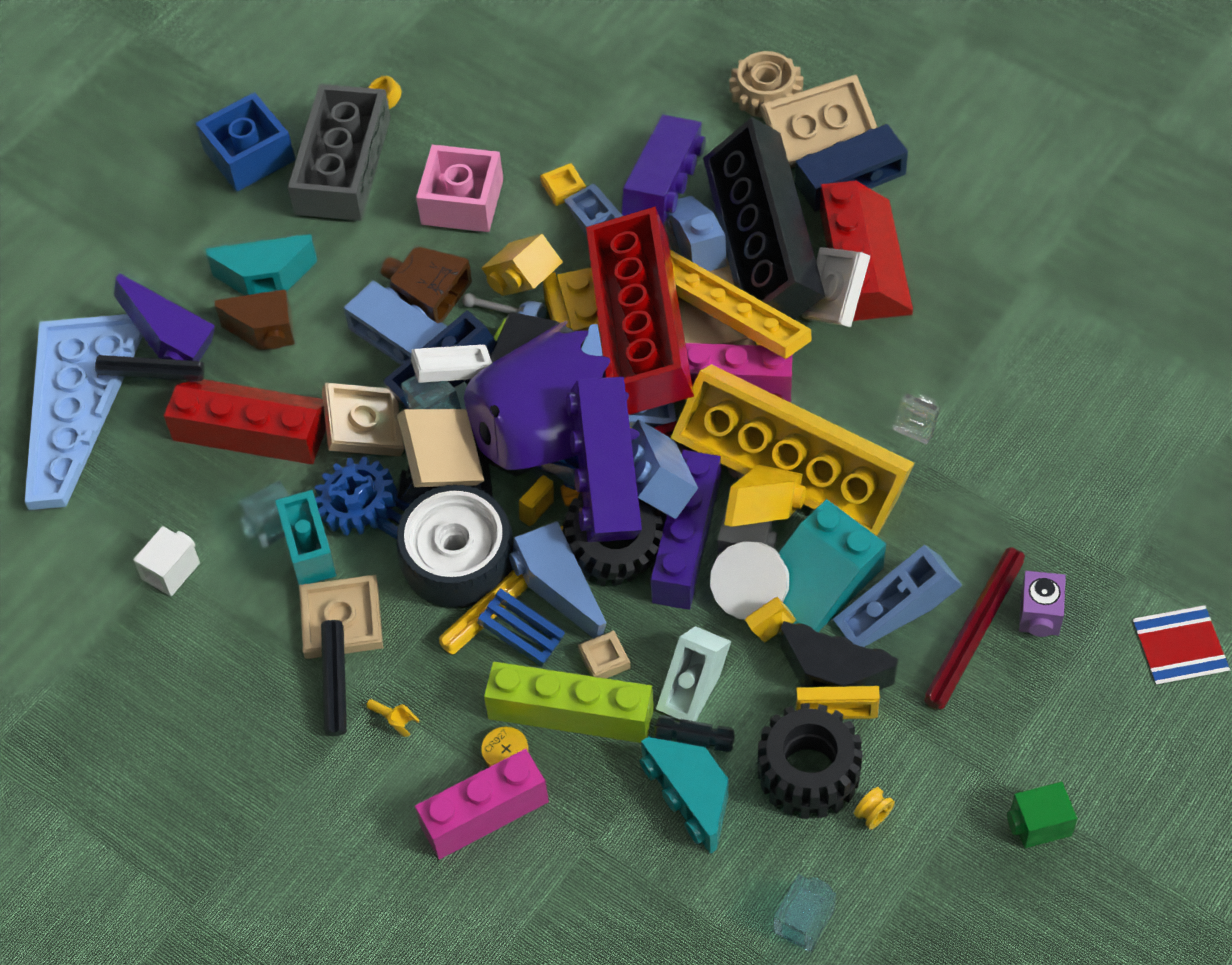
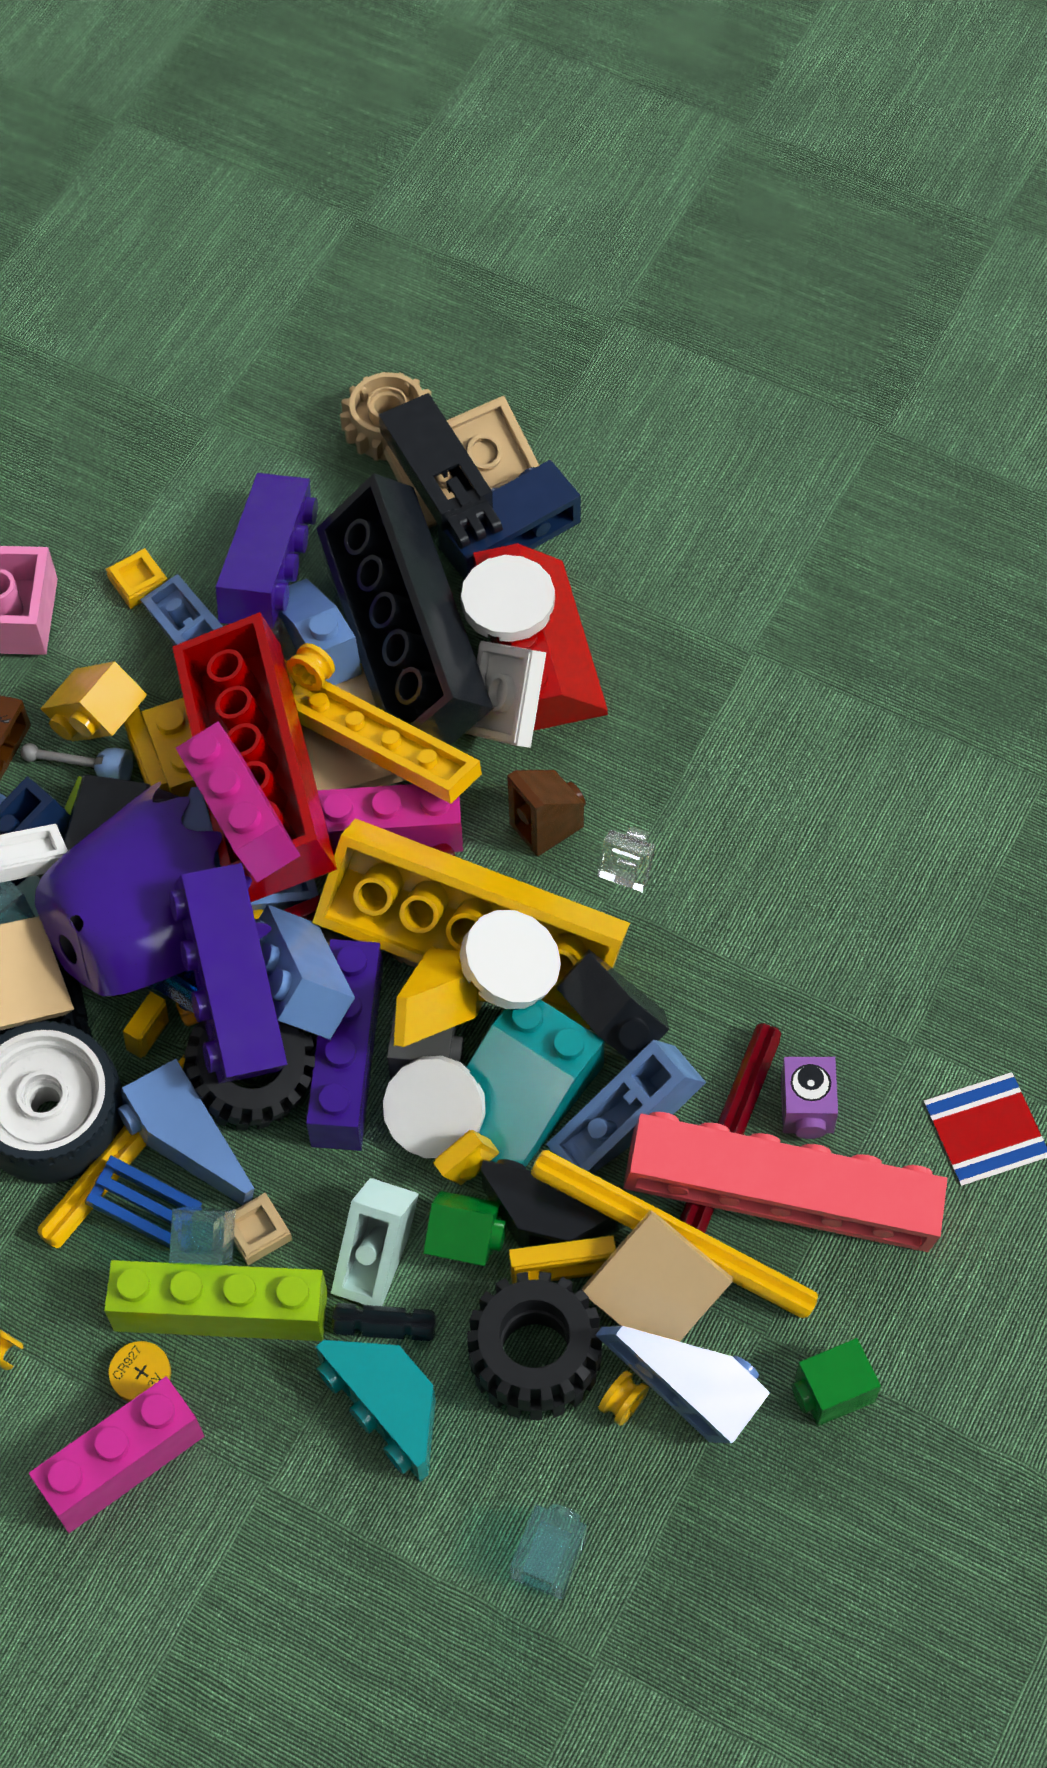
camera: 10 degrees left, 5 degrees up
none -> clear light blue brick [169,1206,236,1265]
none -> dark pink brick [176,721,301,882]
none -> yellow bush [286,643,335,691]
none -> black hinge [379,393,503,549]
none -> green brick [423,1191,507,1266]
none -> white tile [459,910,561,1009]
none -> white tile [461,555,555,642]
none -> reddish brown slope [507,770,586,857]
none -> yellow axle [531,1150,818,1318]
none -> black slope [556,949,669,1062]
none -> tan tile [582,1209,733,1342]
none -> slope [596,1326,770,1443]
none -> coral brick [623,1112,947,1252]

